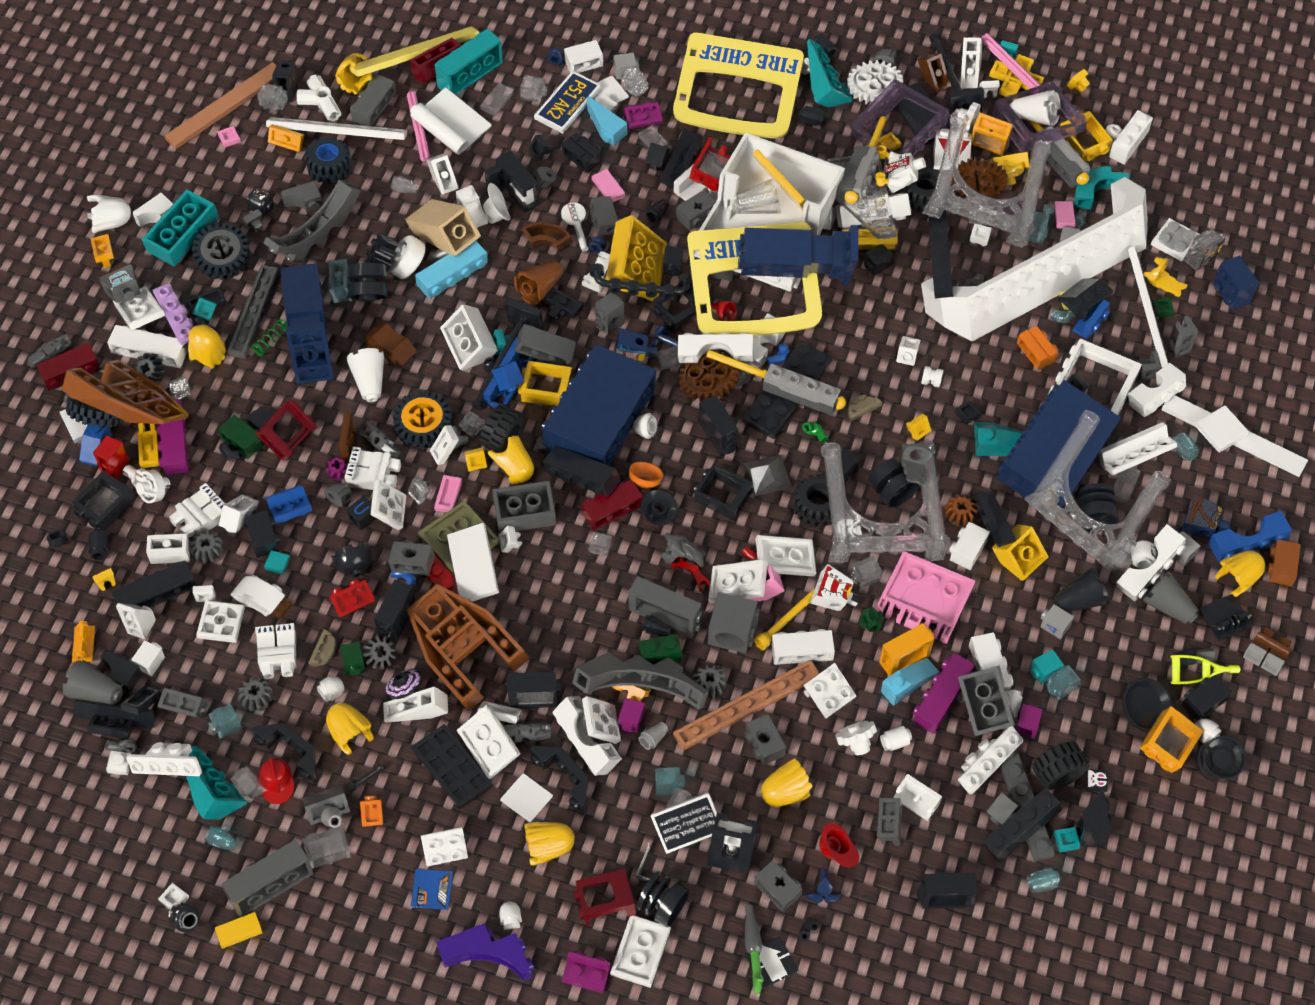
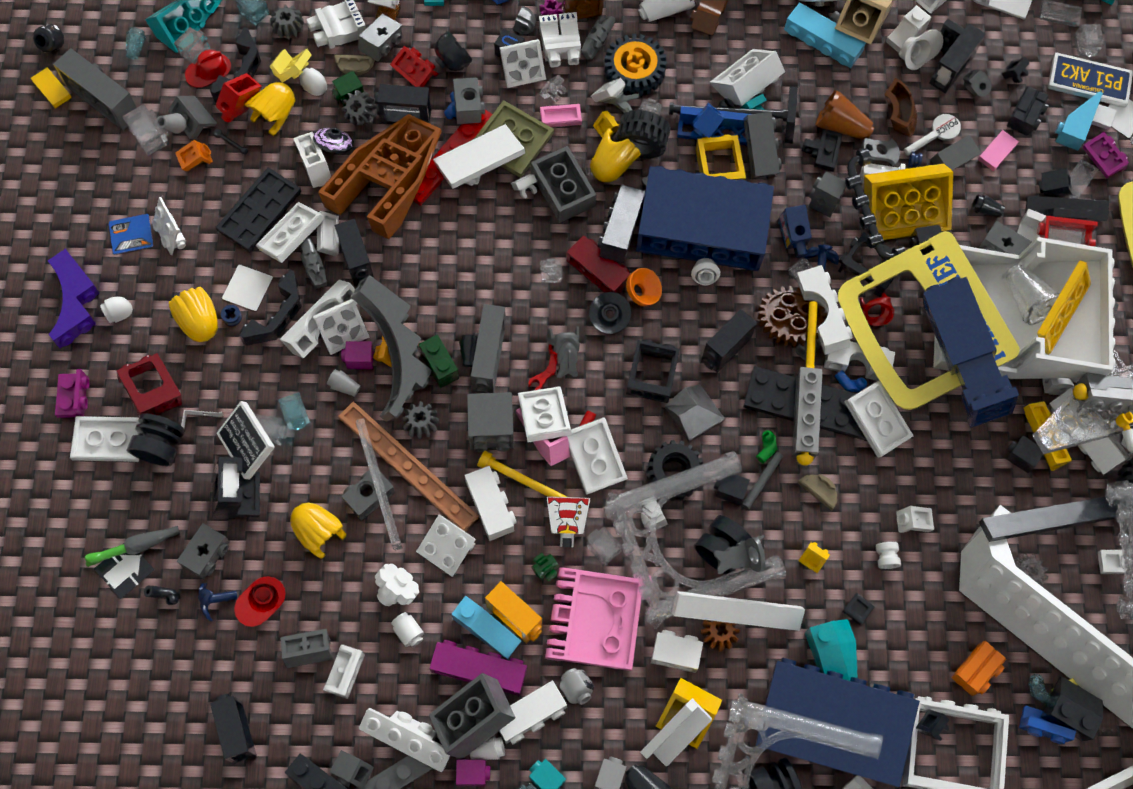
camera: 70 degrees right, 10 degrees up
white tile [158,883,189,909] -> none
black bracket [975,491,1016,547] -> none
none -> red torso [216,73,262,122]
none -> dark blue bush [221,305,242,326]
none -> light yellow bracket [270,49,312,83]
none -> clear tile [356,418,402,551]
none -> dark grey brick [358,14,403,61]
none -> light grey head [559,668,594,705]
none -> white panel [640,698,712,766]
none -> white tile [672,591,805,631]
none -> dark grey bar [742,452,783,510]
none -> white tile [844,381,913,458]
none -> dark grey piece [858,138,900,166]

